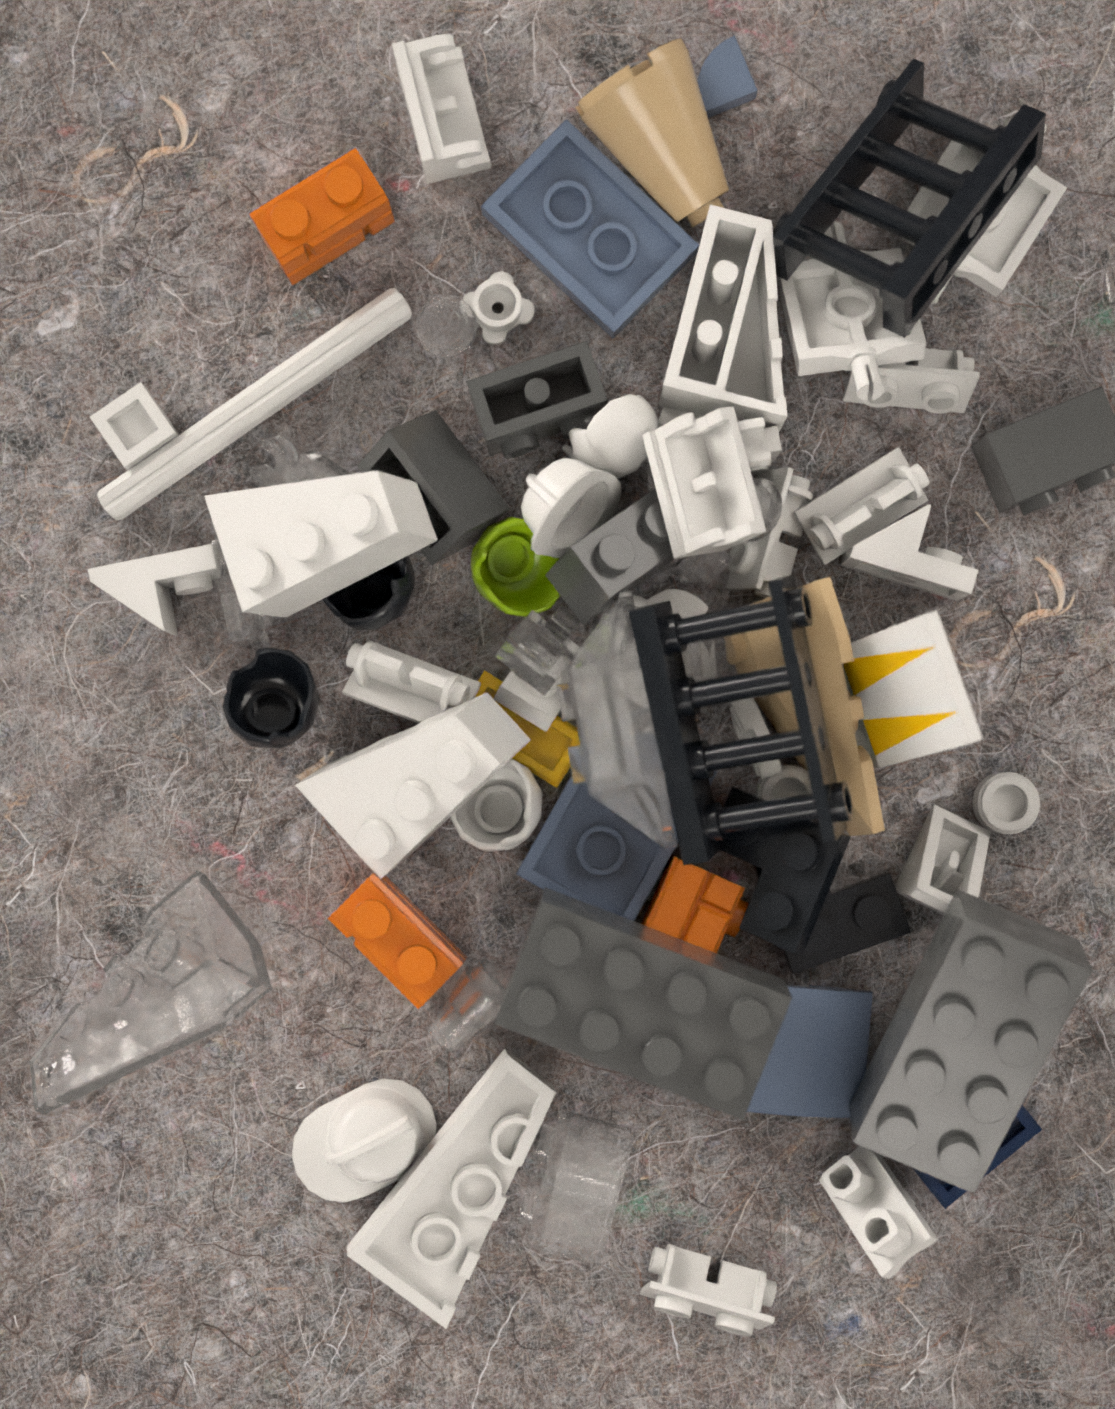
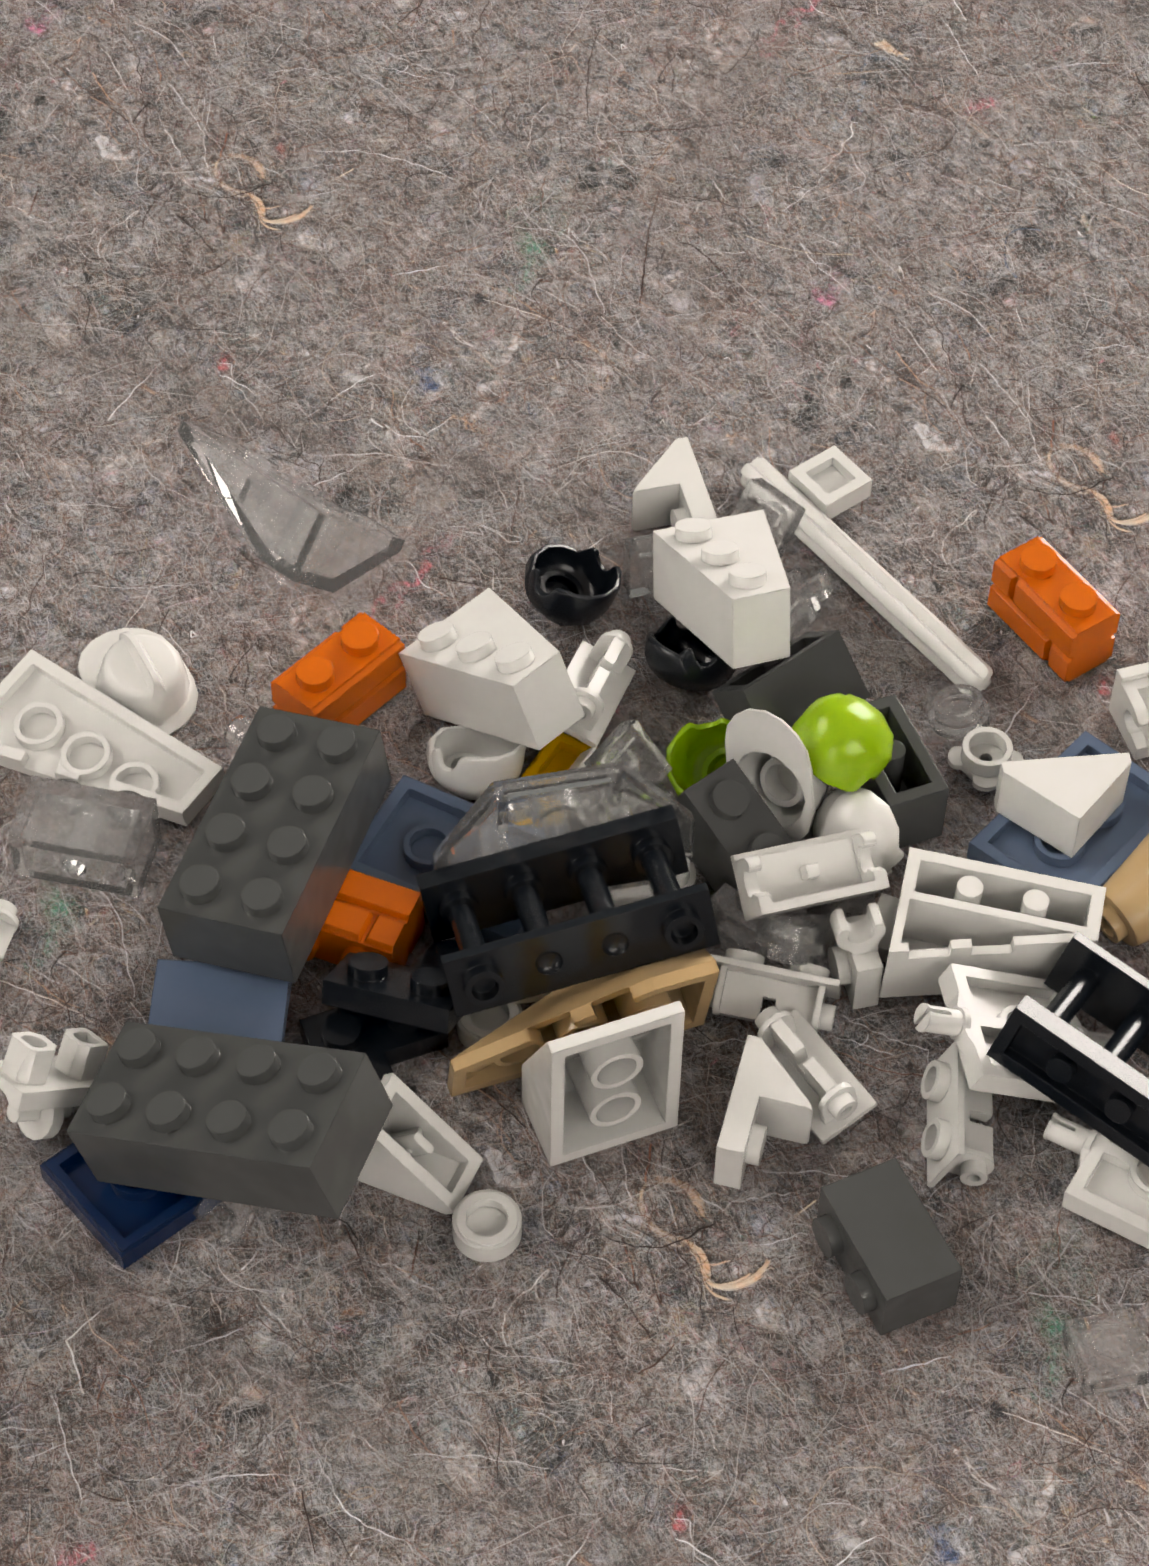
camera: 85 degrees right, 35 degrees down
none -> clear plate [732,478,806,559]
none -> lime hair [792,693,894,792]
none -> white slope [994,753,1132,858]

